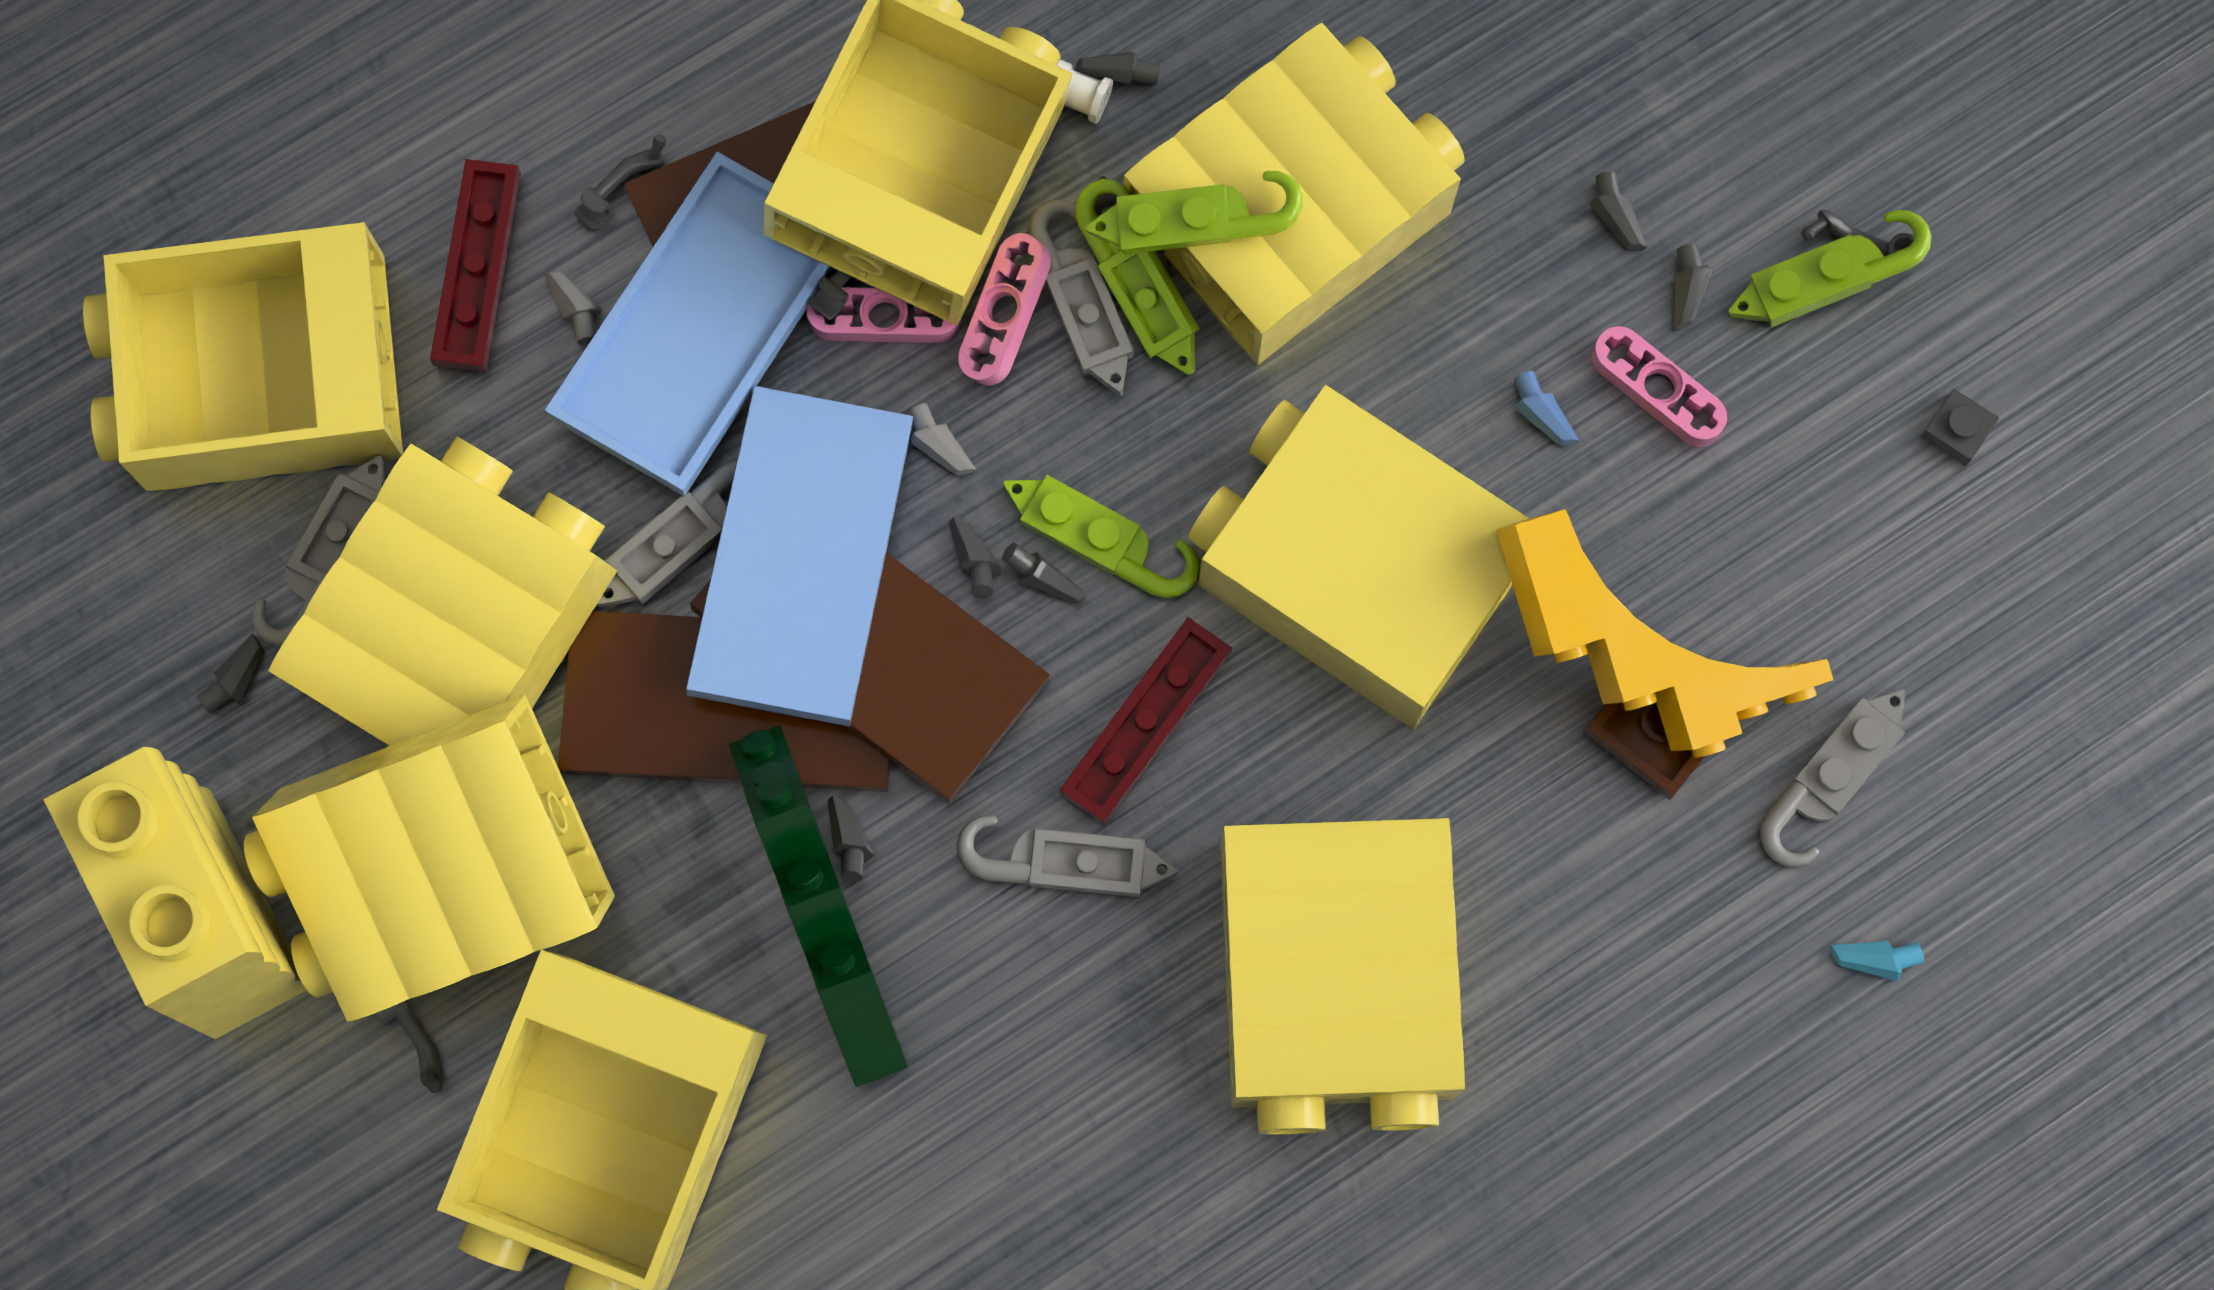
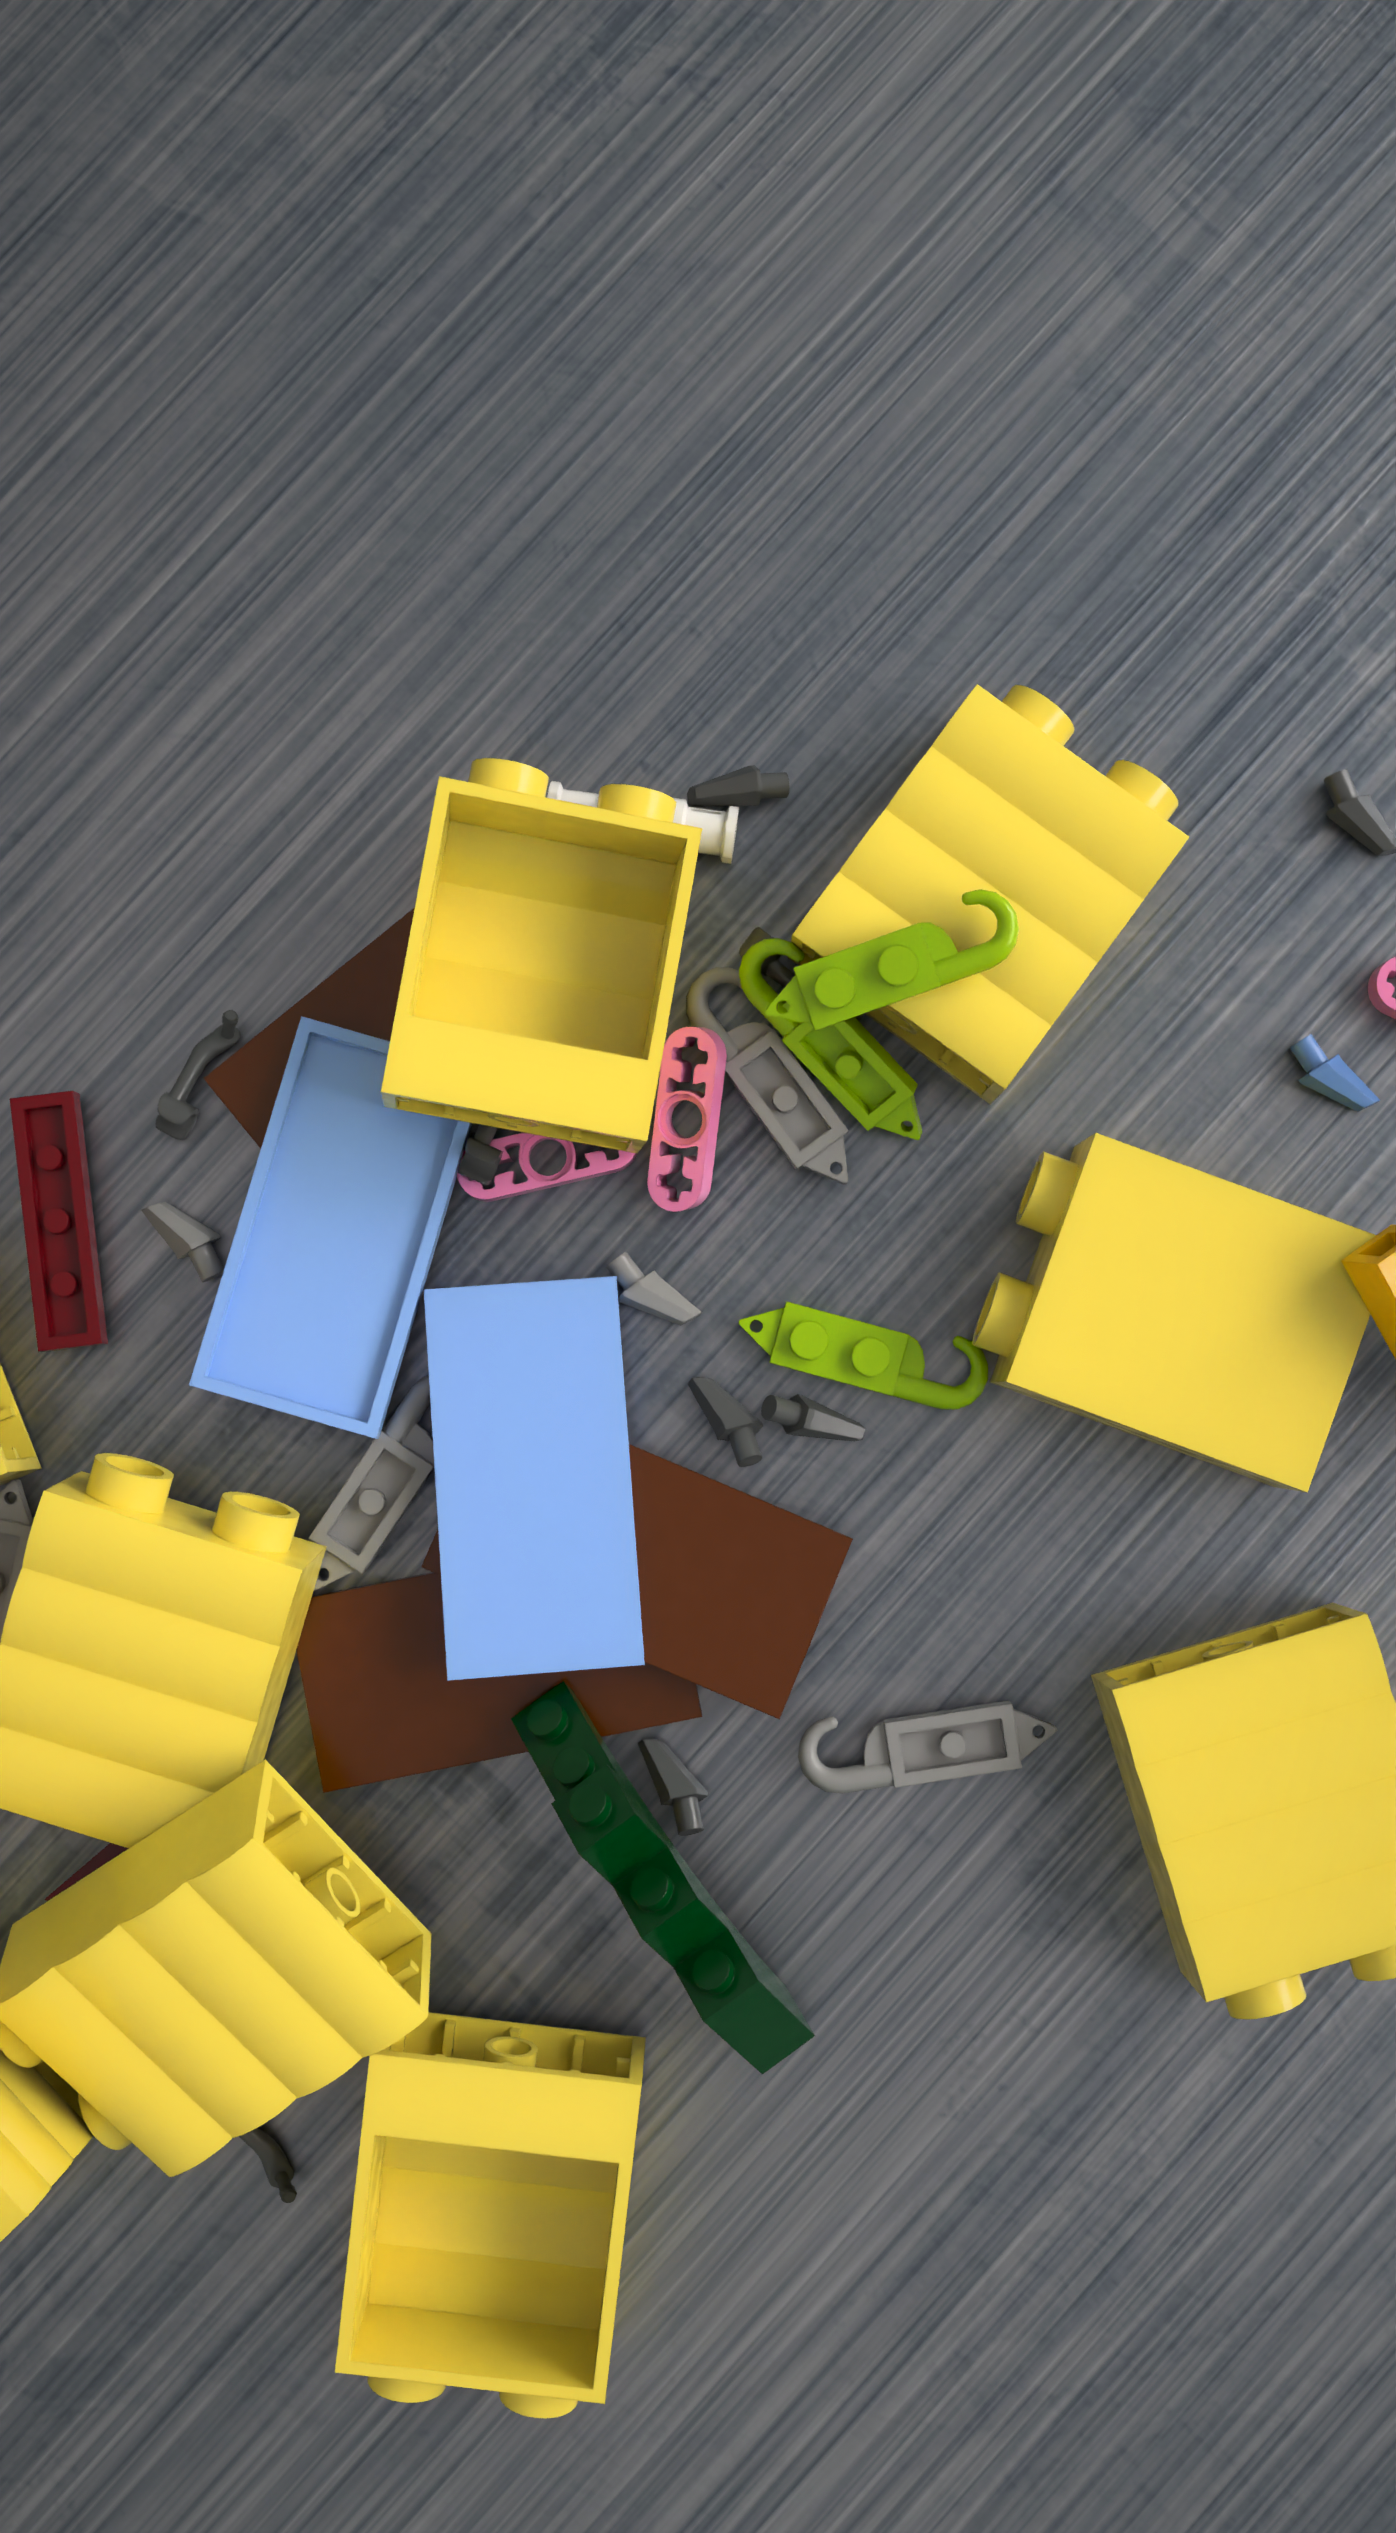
camera: 15 degrees left, 10 degrees up
dark red plate [1059,617,1232,825] -> none

